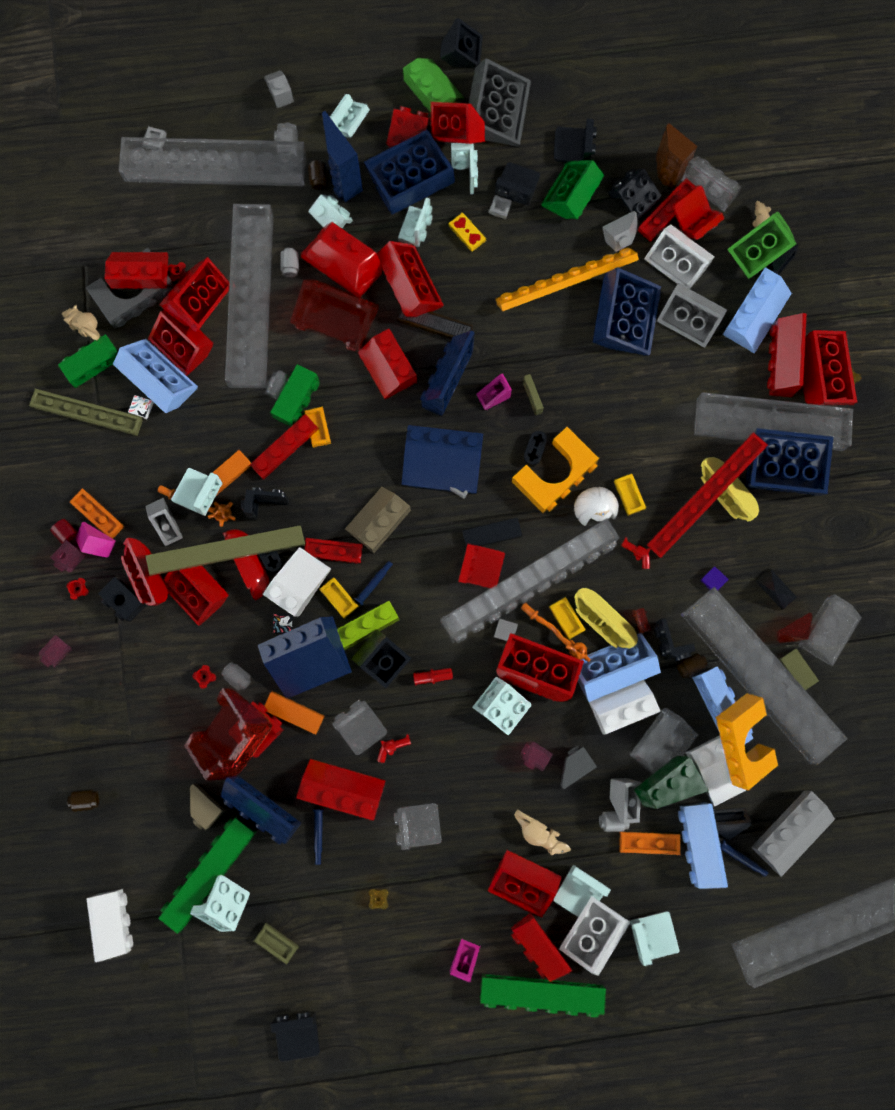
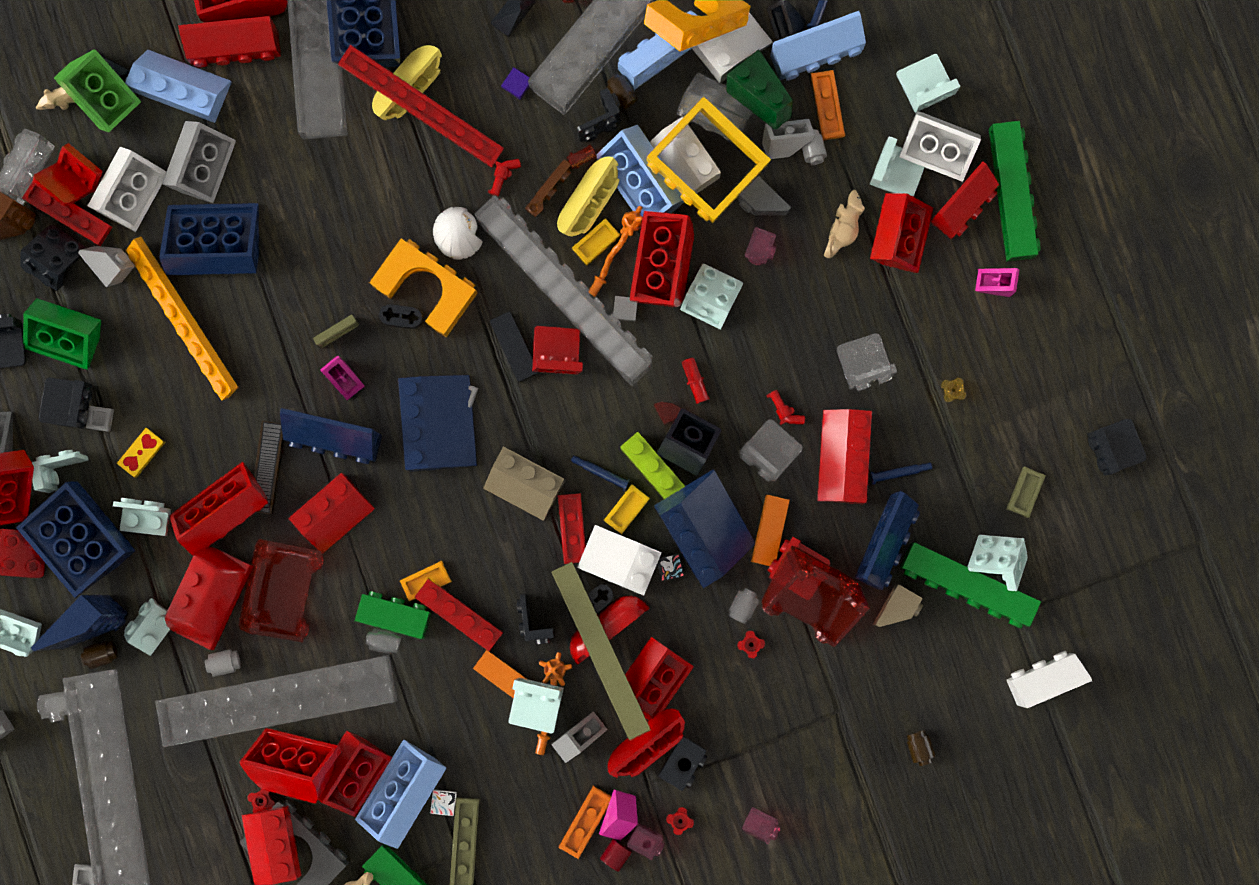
camera: 100 degrees left, 5 degrees up
yellow tile [614,474,646,516] -> none
none -> reddish brown hinge [525,160,572,218]
none -> yellow window [646,96,771,223]
none -> clear red tile [654,402,681,425]

